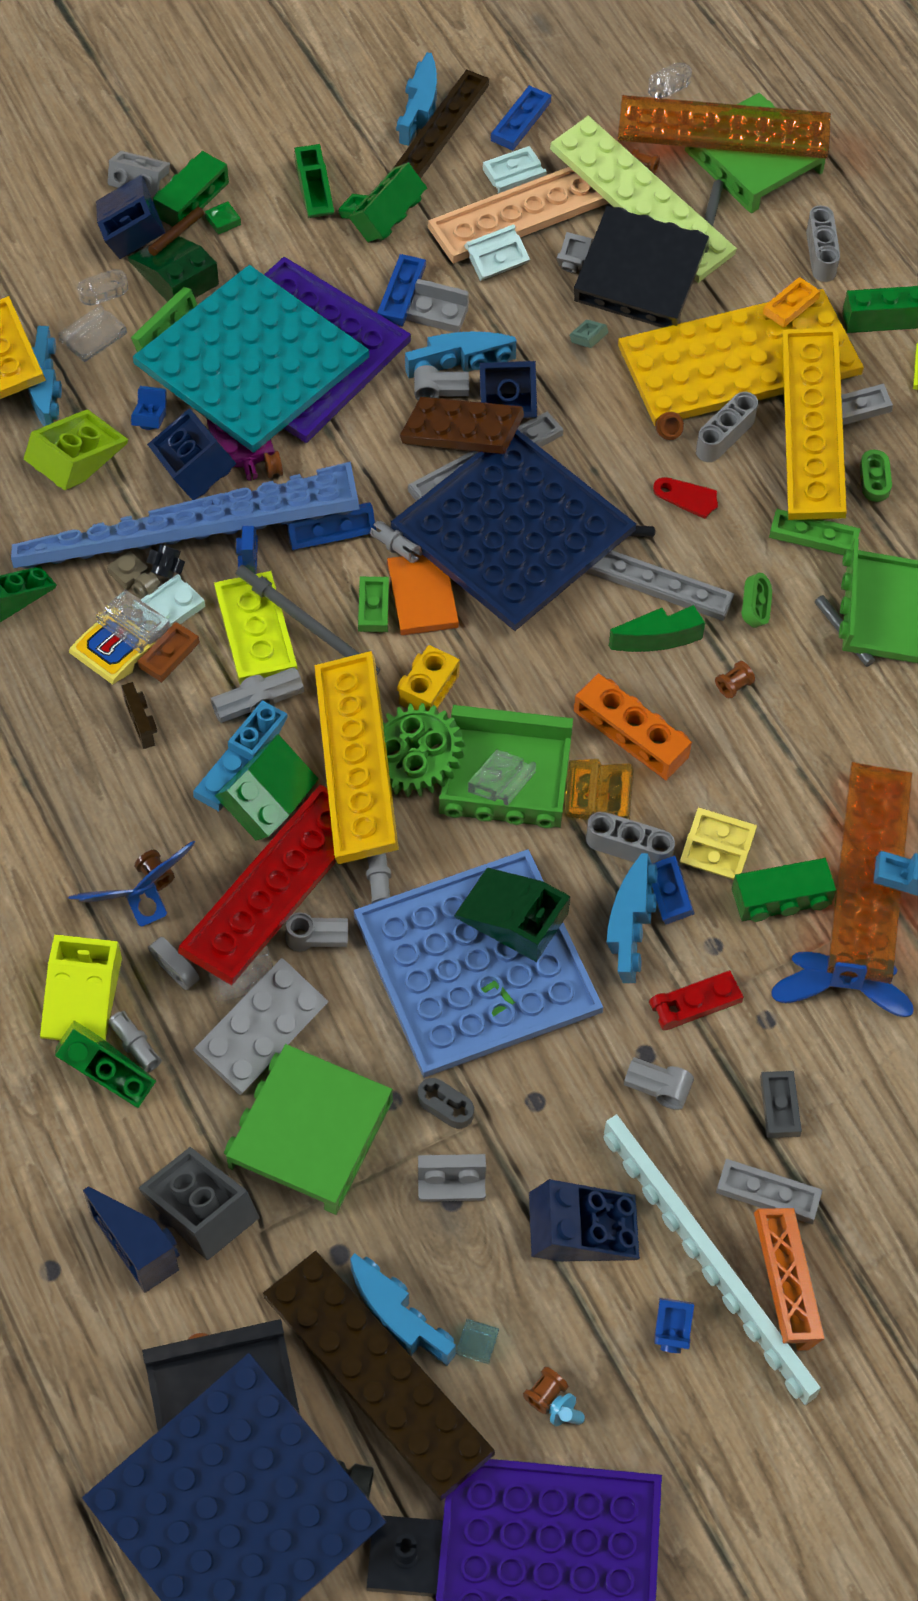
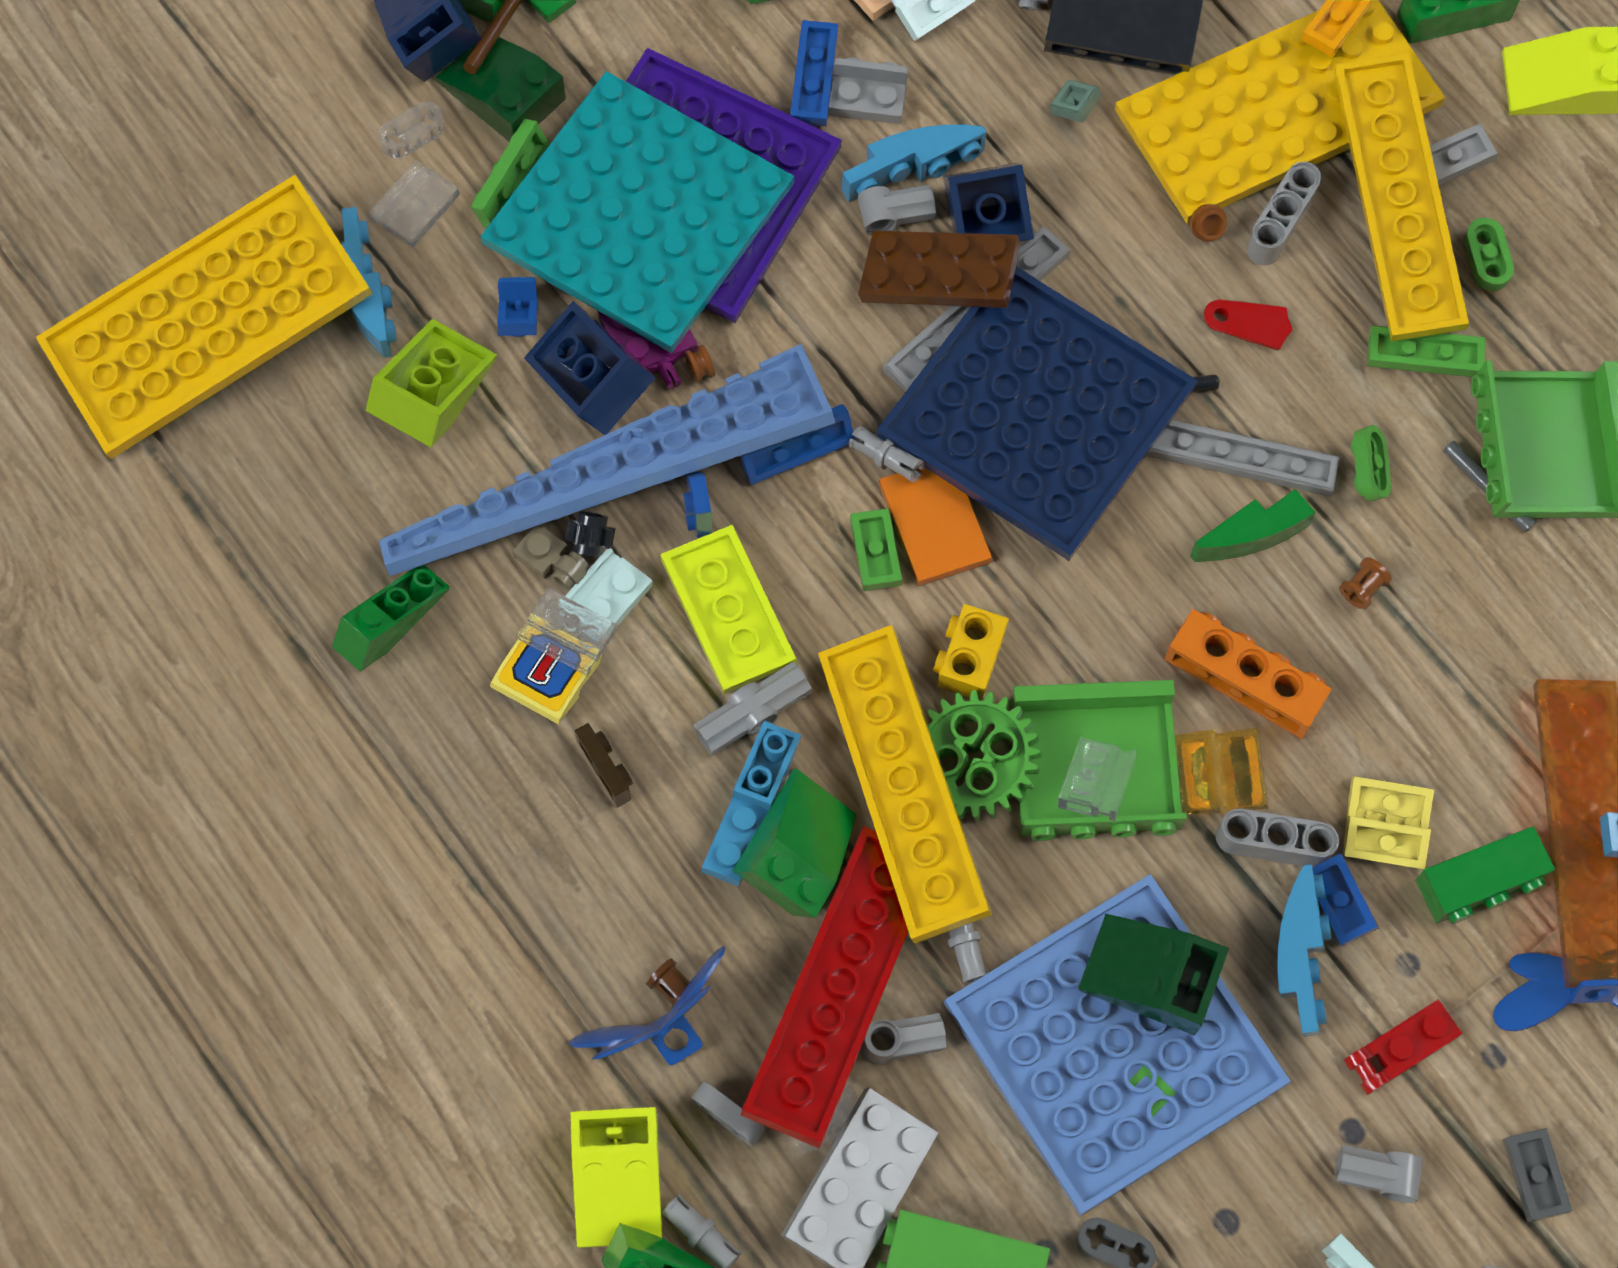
camera: 10 degrees left, 10 degrees up
dark orange plate [138,622,200,683] -> none
dark grey bar [236,565,381,675] -> none

